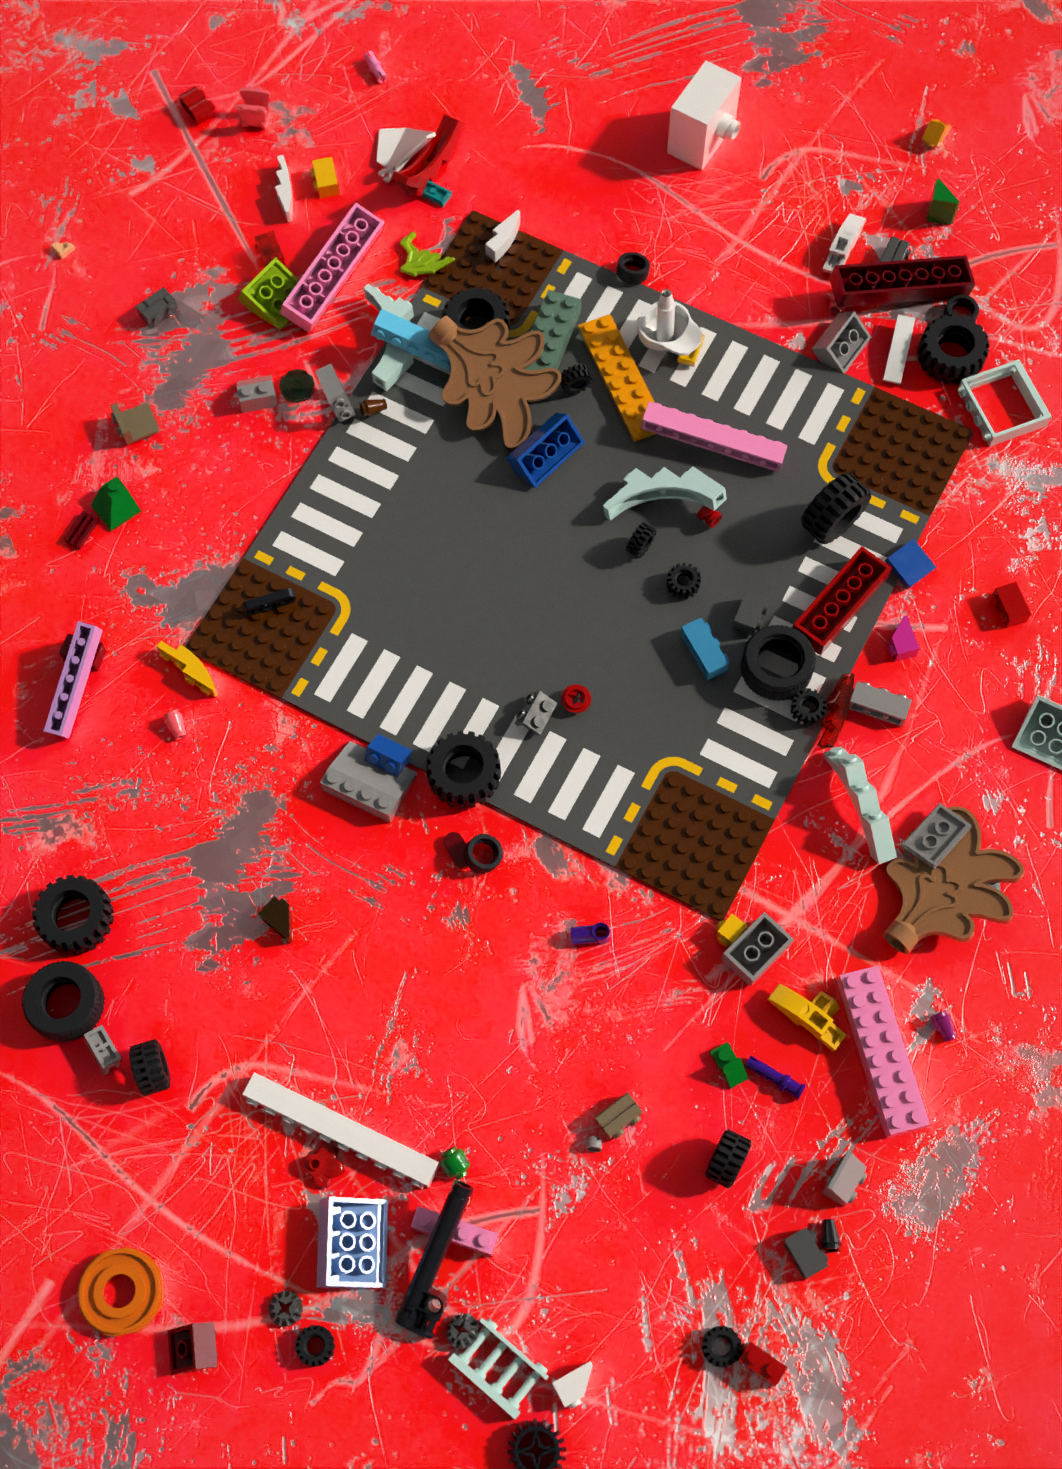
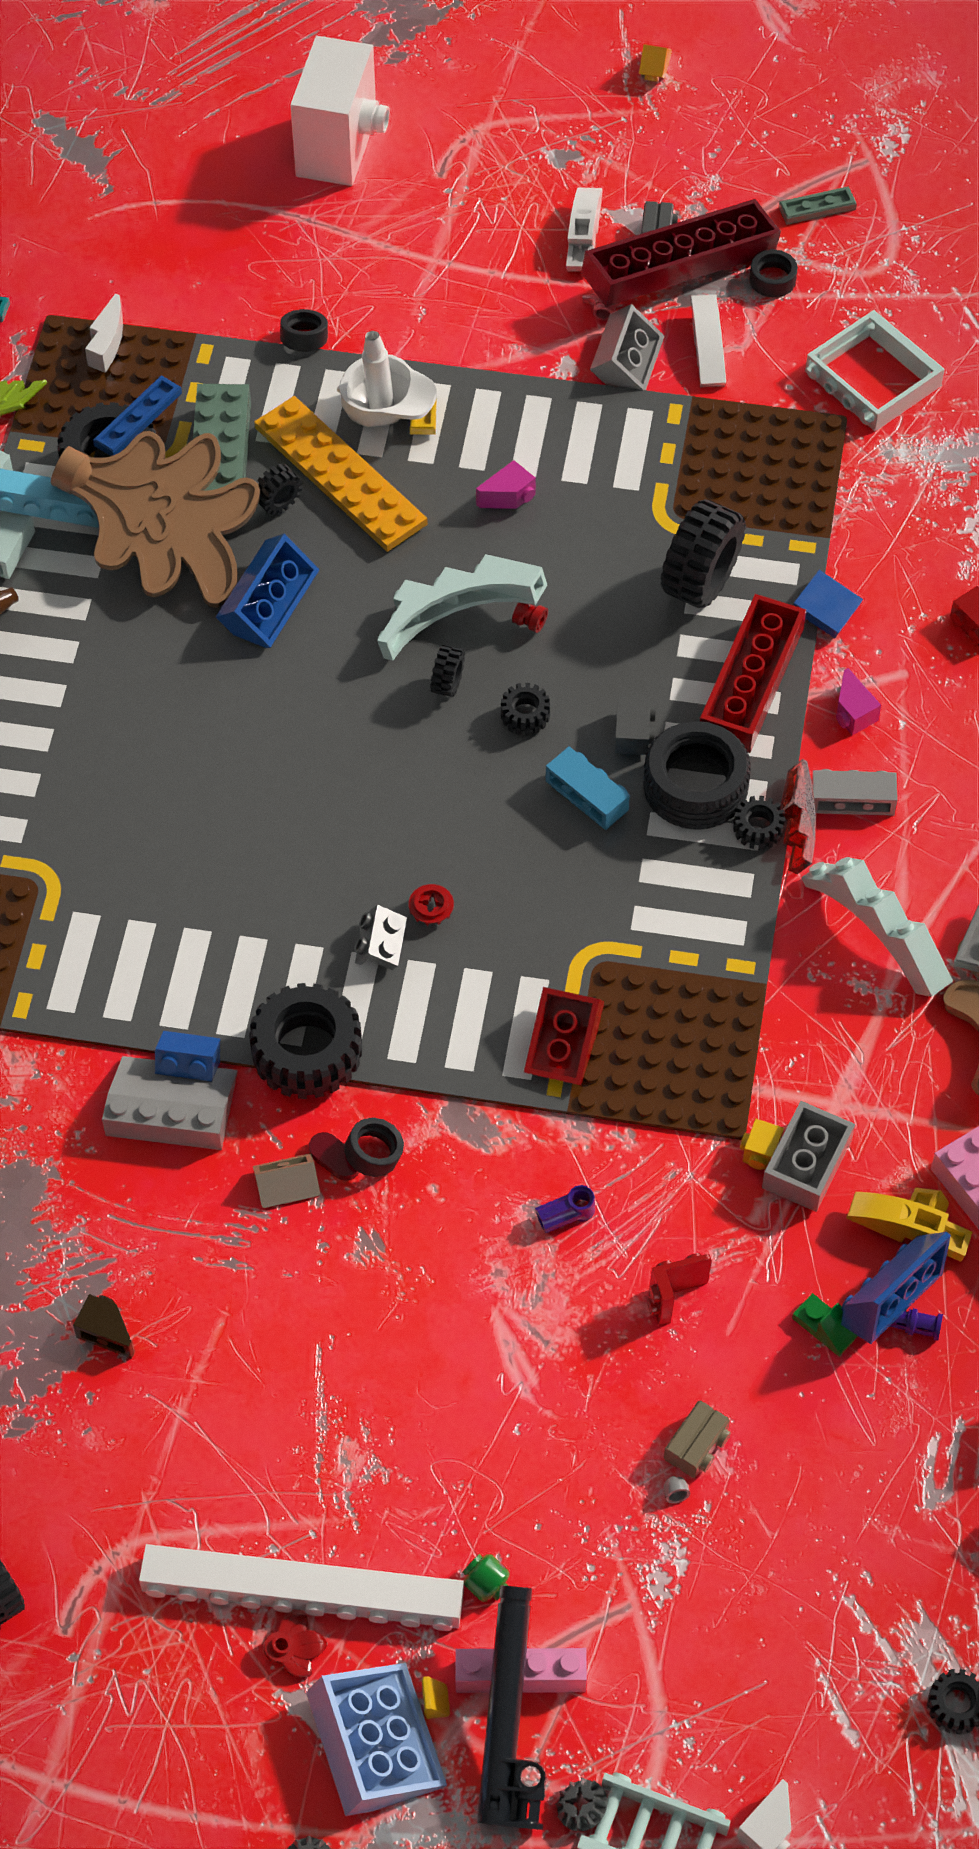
camera: 20 degrees left, 10 degrees down
bright pink brick [640,402,788,472] -> none
black tyre [705,1129,751,1189] -> none
black tyre [917,314,990,385] -> none
green slope [926,178,960,225] -> none
none -> blue tile [93,375,182,456]
none -> dark tan panel [252,1153,320,1208]
none -> yellow slope [421,1676,450,1719]
none -> dark pink slope [476,460,536,509]
none -> red slope [524,987,604,1085]
none -> red bracket [647,1253,712,1326]
none -> sand green tile [779,186,857,225]
none -> blue slope [841,1232,951,1344]

